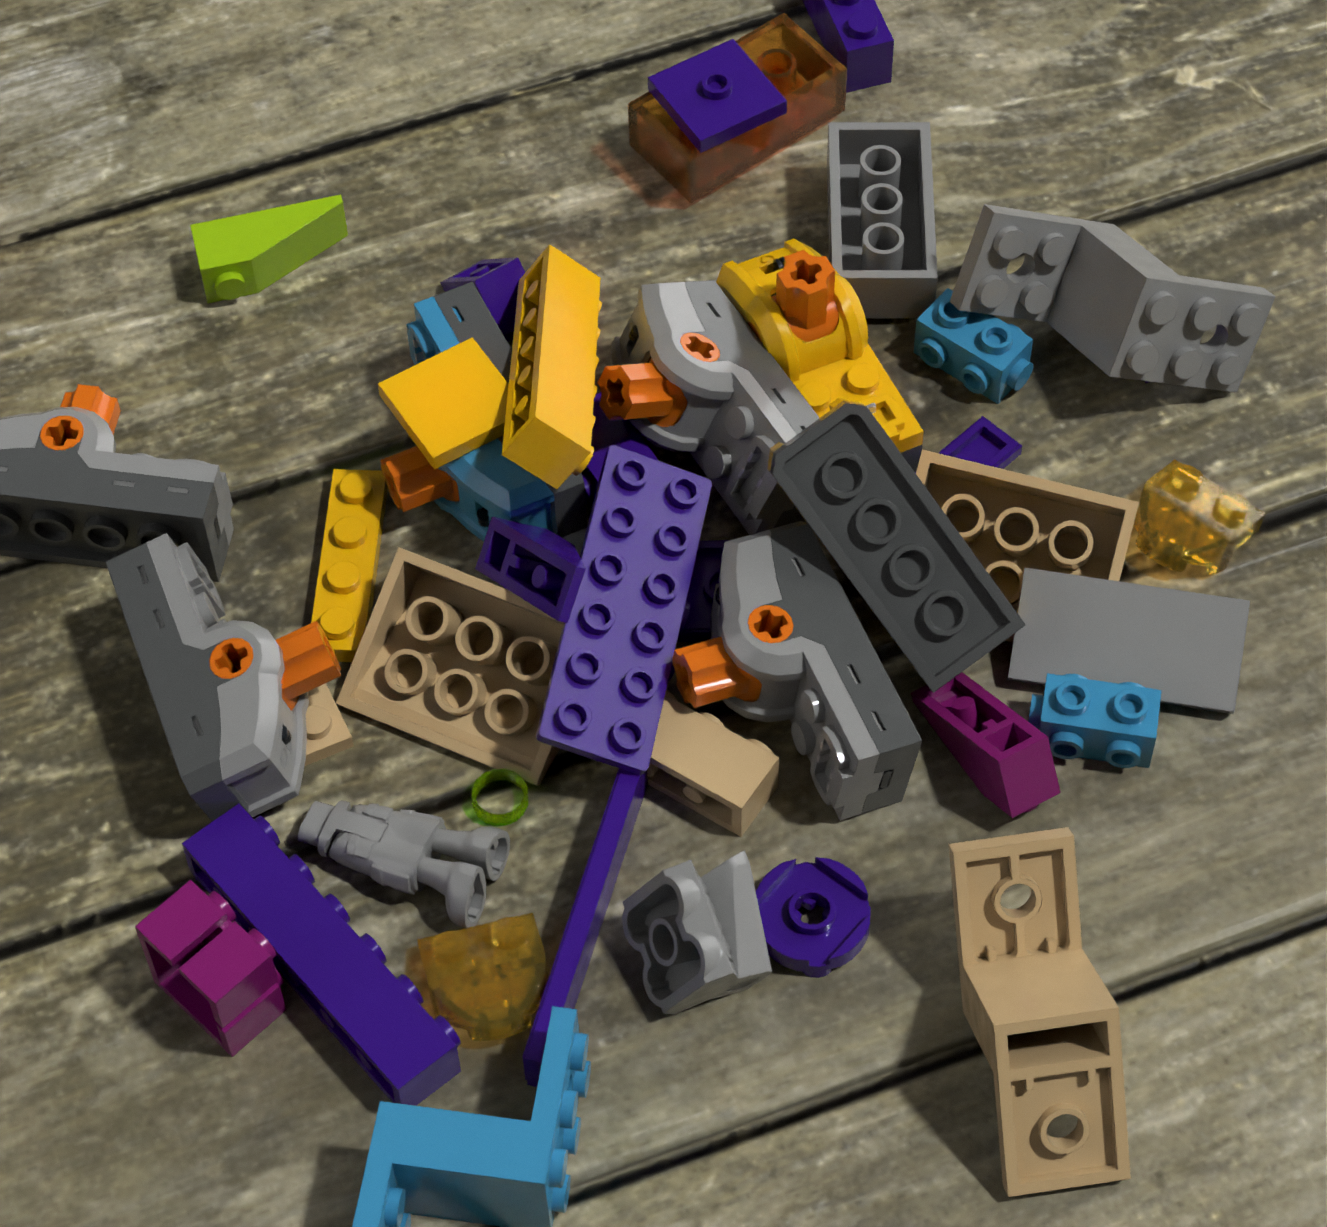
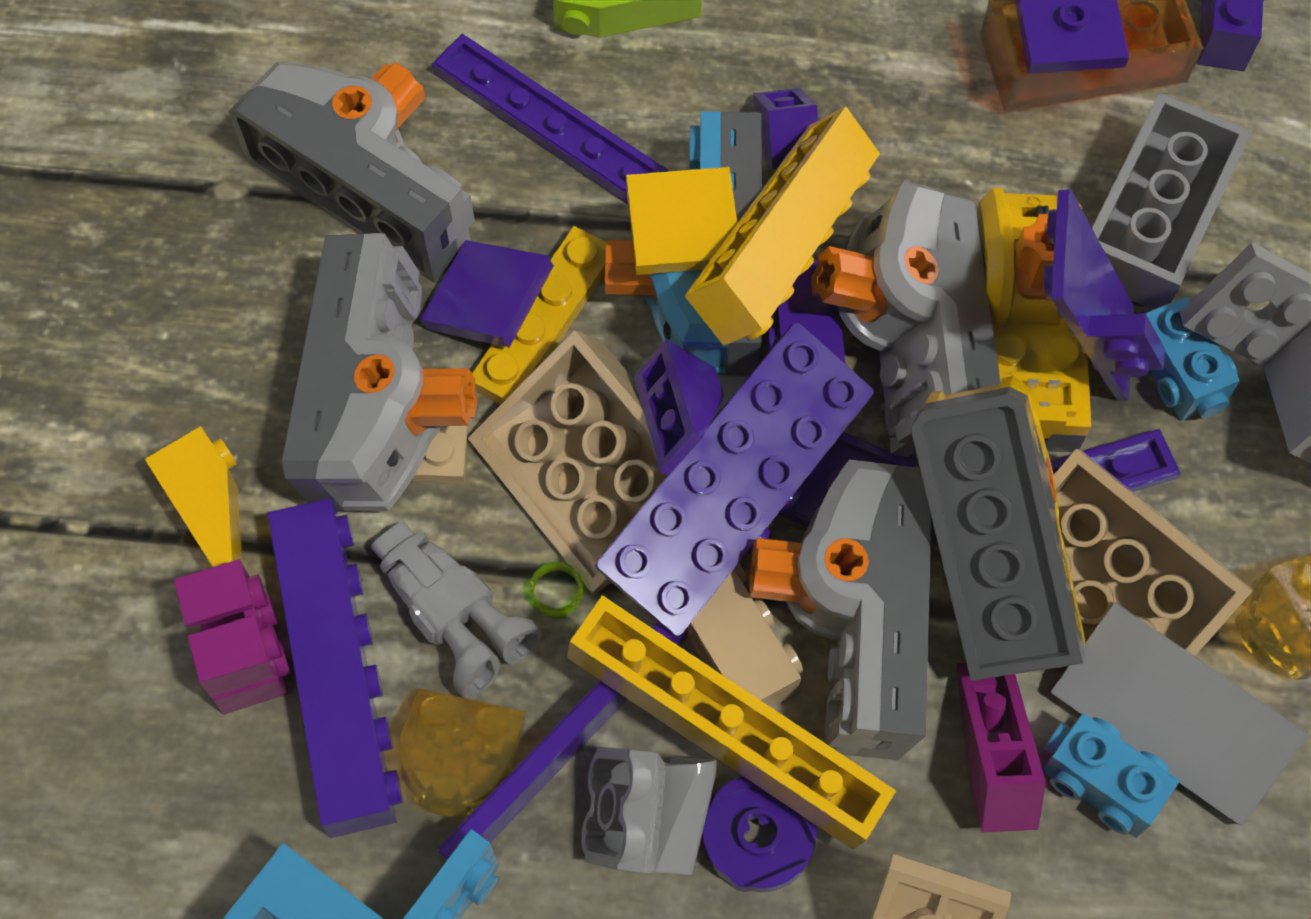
camera: 25 degrees right, 10 degrees up
none -> yellow slope [145,426,242,567]
none -> dark purple tile [420,240,554,348]
none -> dark purple tile [432,33,669,205]
none -> yellow brick [567,595,896,850]
none -> dark purple bracket [1044,189,1165,401]

